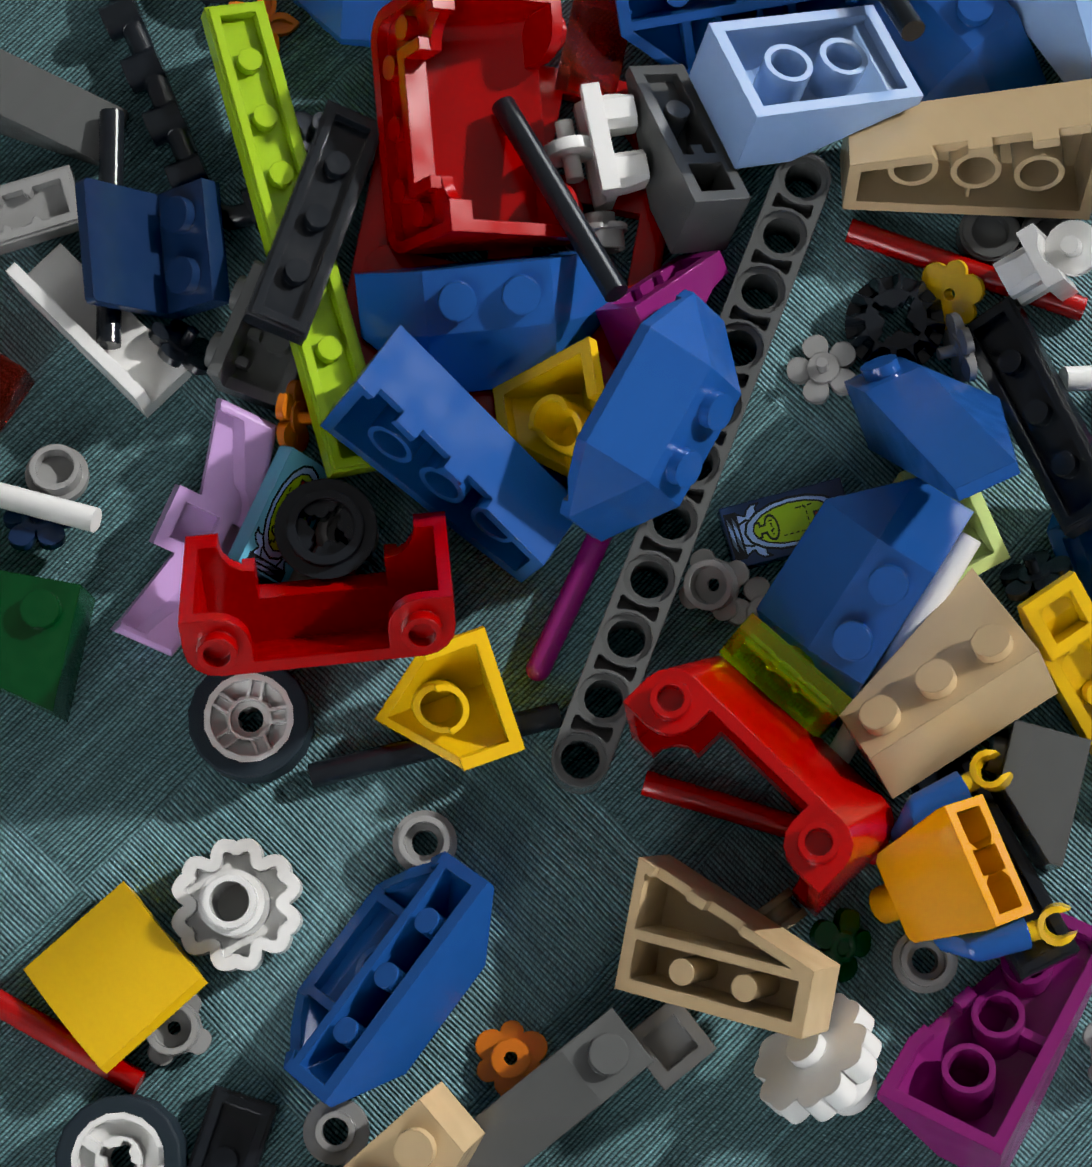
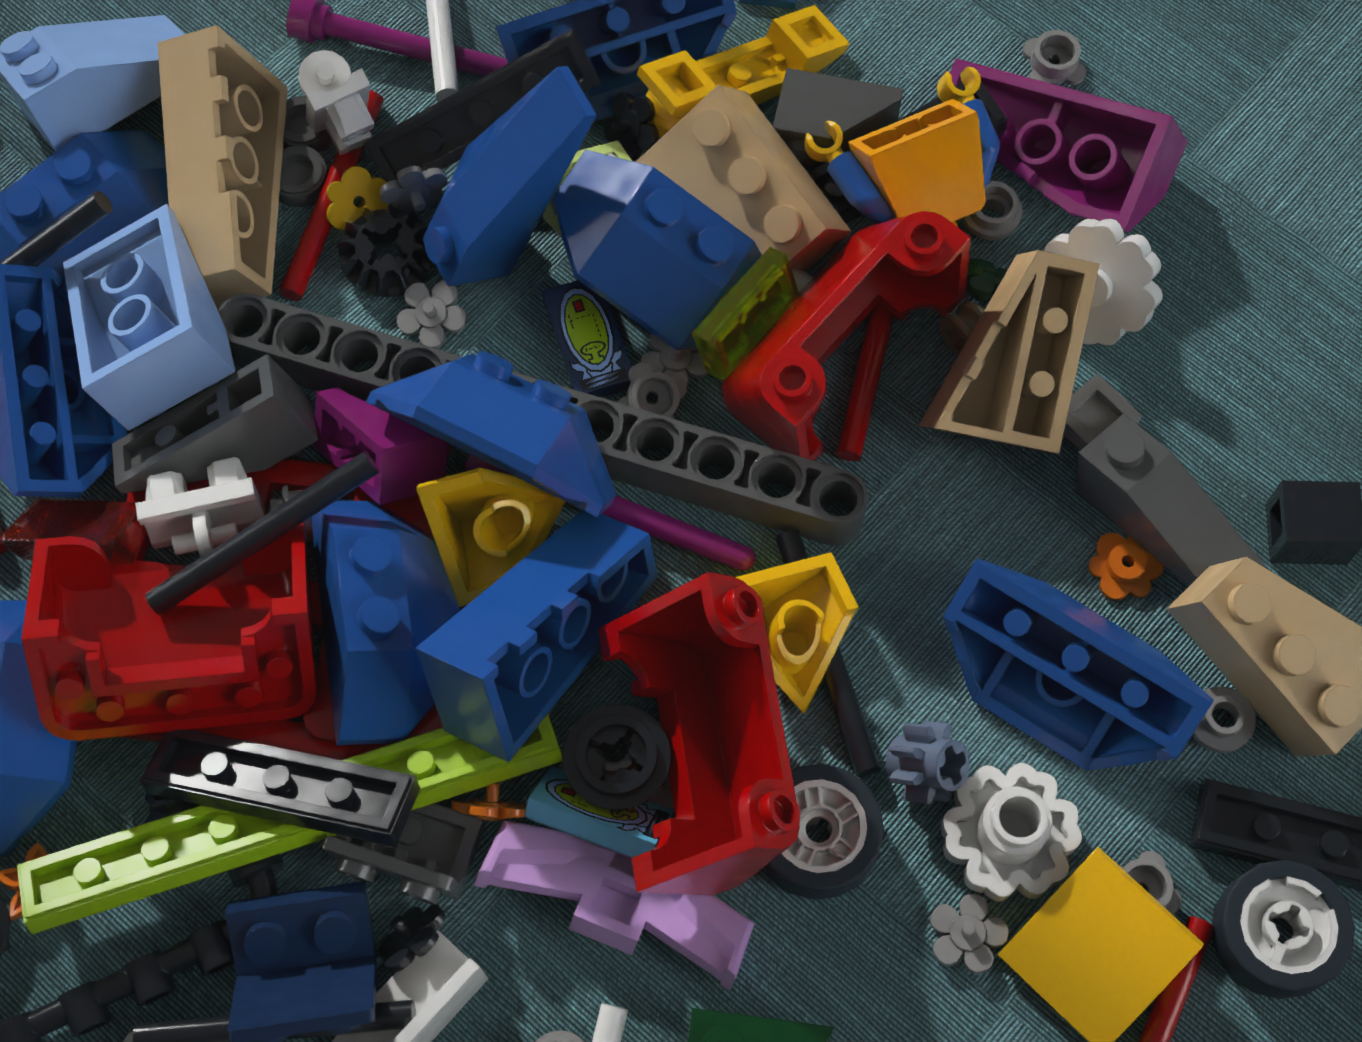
camera: 90 degrees left, 10 degrees down
light grey plate [392,810,458,870] -> none
none -> sand blue gear [886,721,970,805]
none -> light grey plant [930,894,1009,974]

